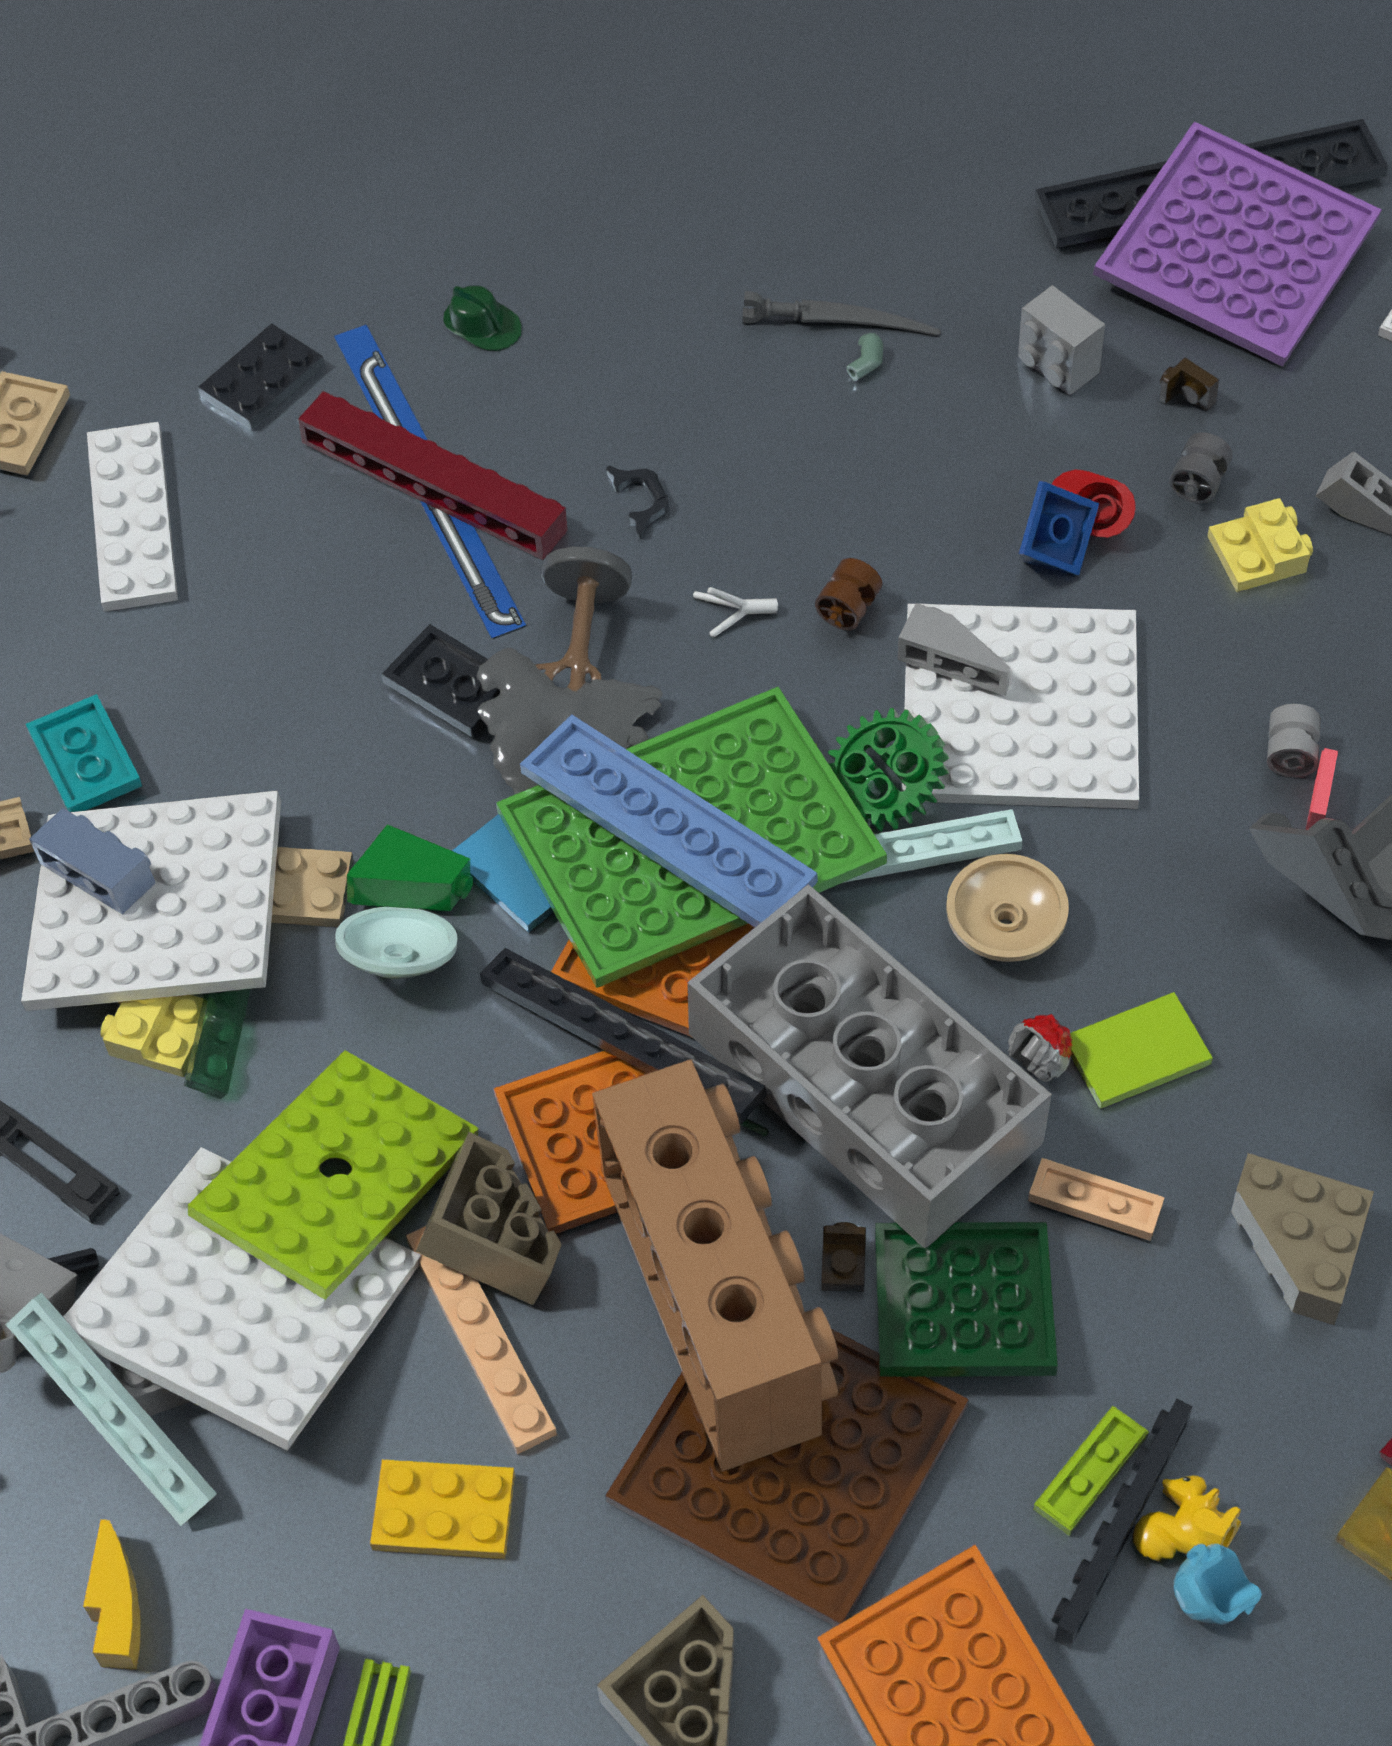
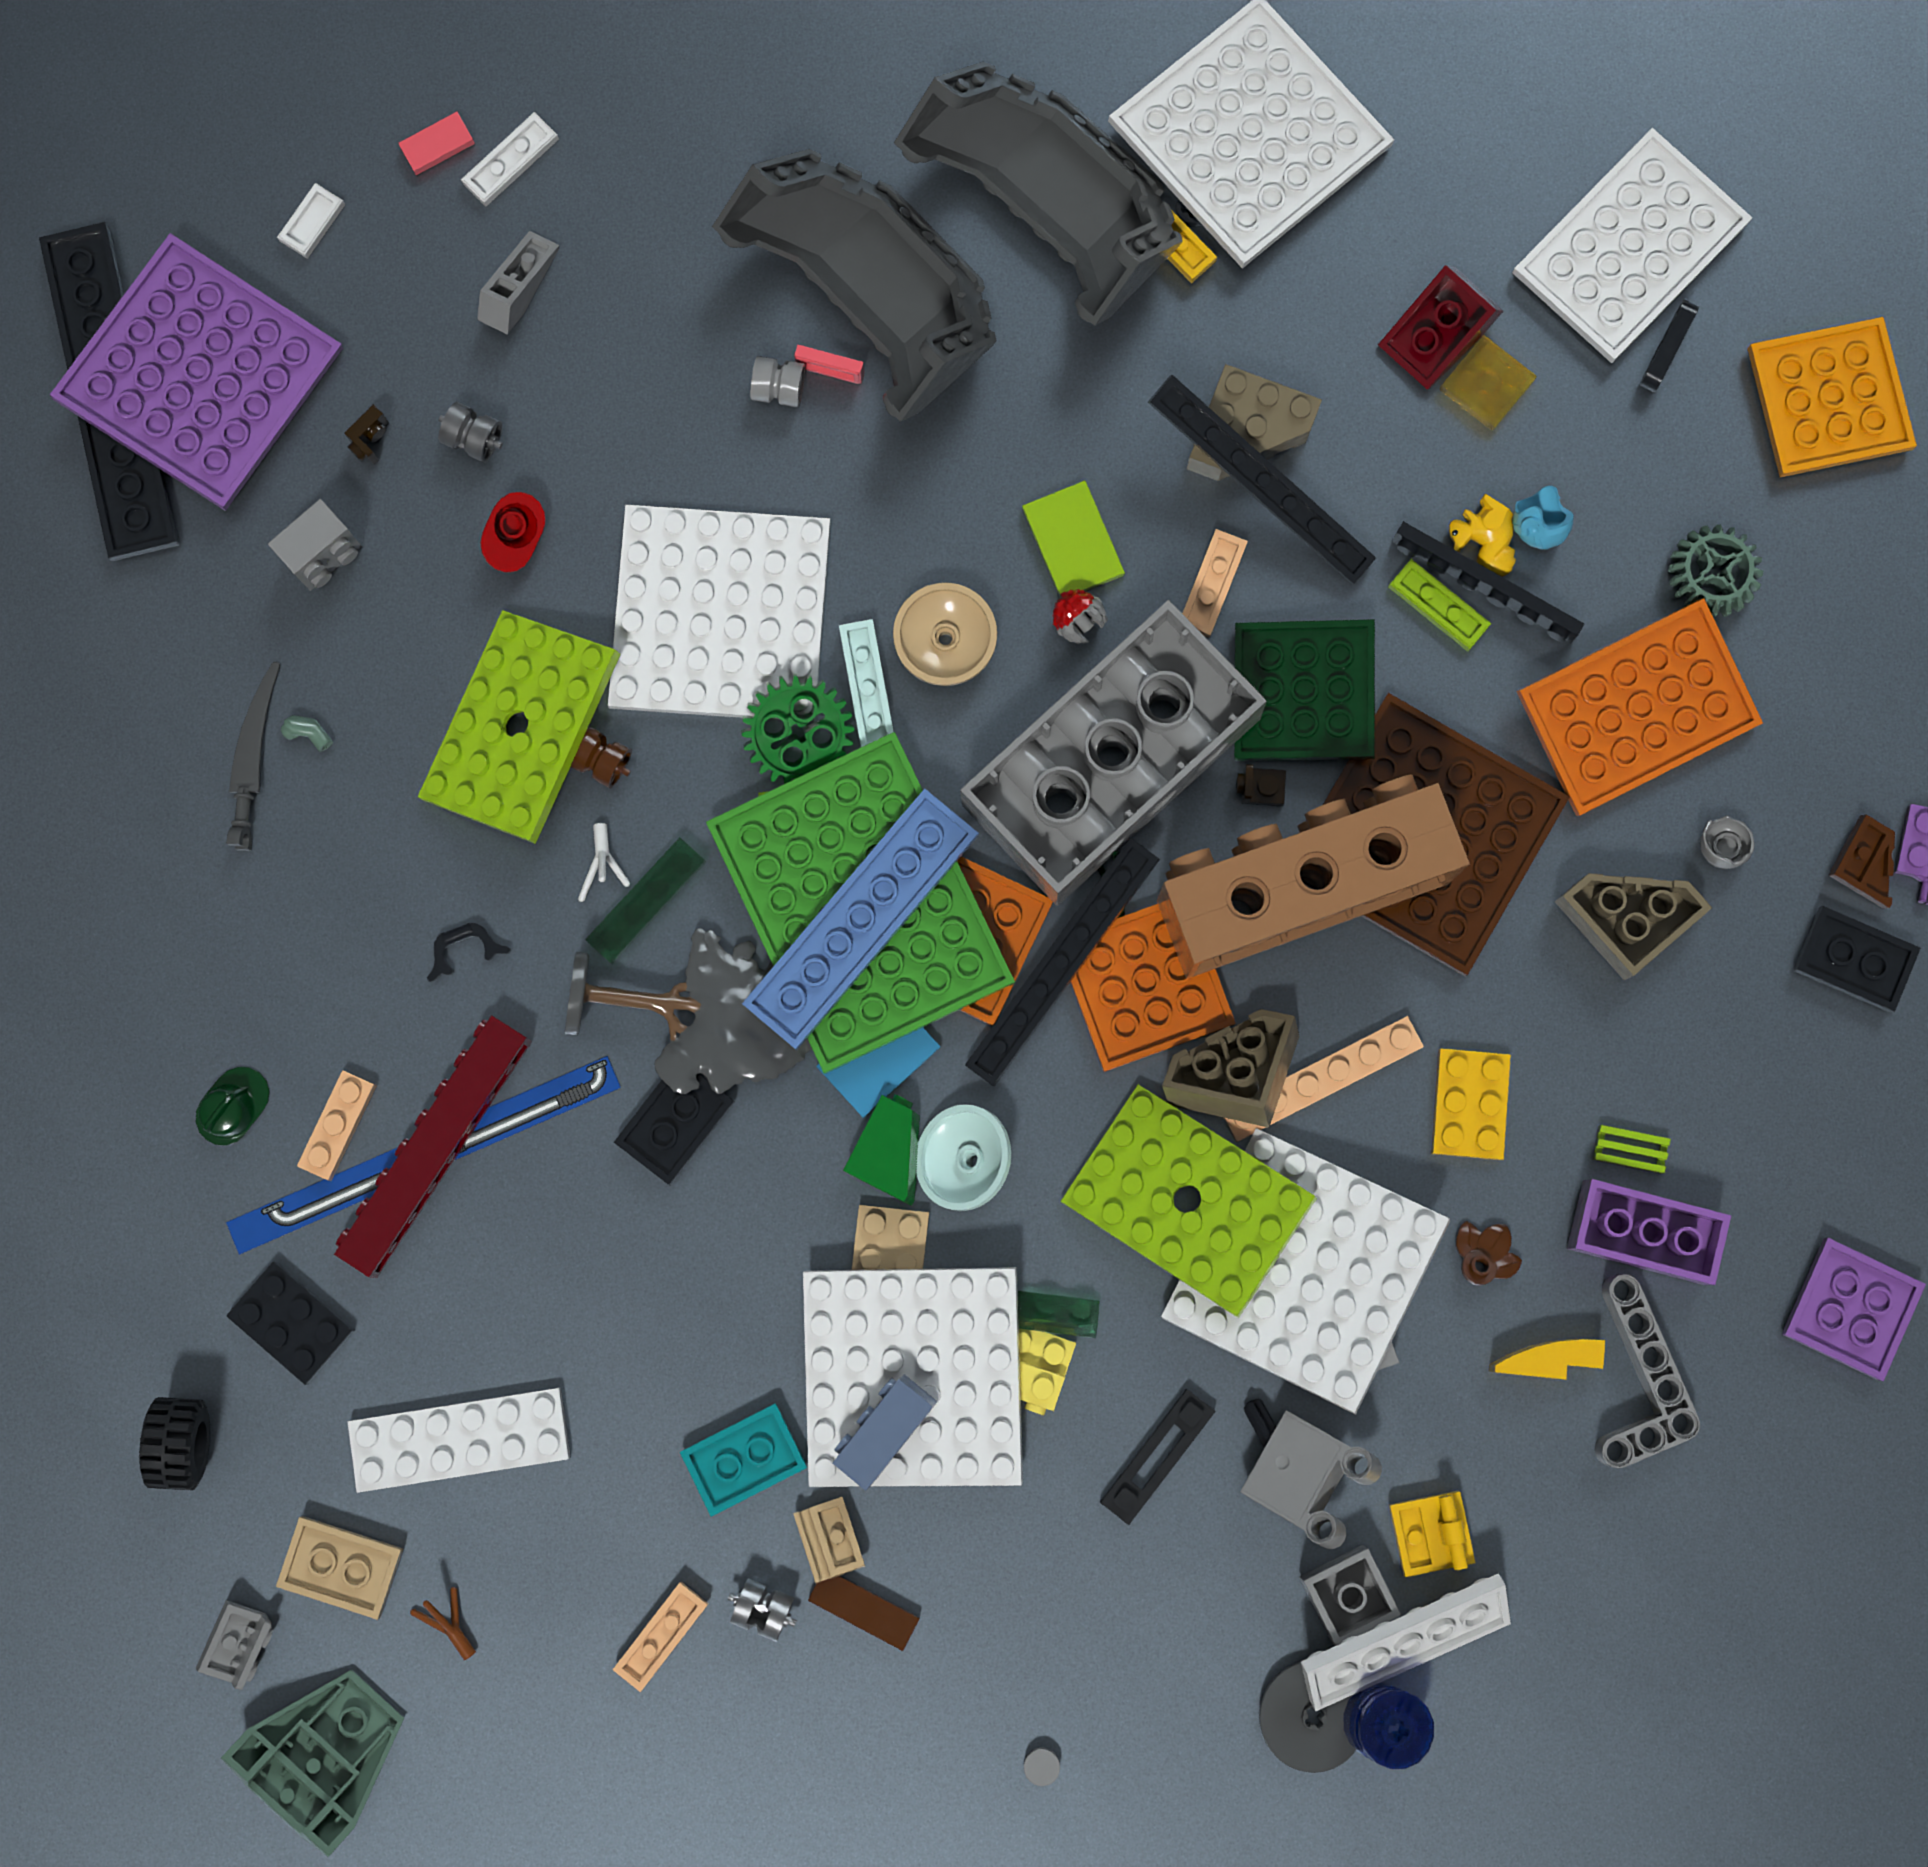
camera: 90 degrees left, 25 degrees up
light aqua plate [5,1293,217,1526] -> none
light grey slope [898,603,1010,696] -> none
blue slope [1019,481,1099,576] -> none
light yellow plate [1207,498,1313,592] -> none
none -> black tyre [139,1397,211,1491]
none -> light nougat plate [297,1070,377,1181]
none -> lime plate [418,610,621,844]
none -> clear green plate [585,837,706,964]
none -> black plate [1148,375,1376,584]
none -> reddish brown plate [1455,1221,1522,1286]

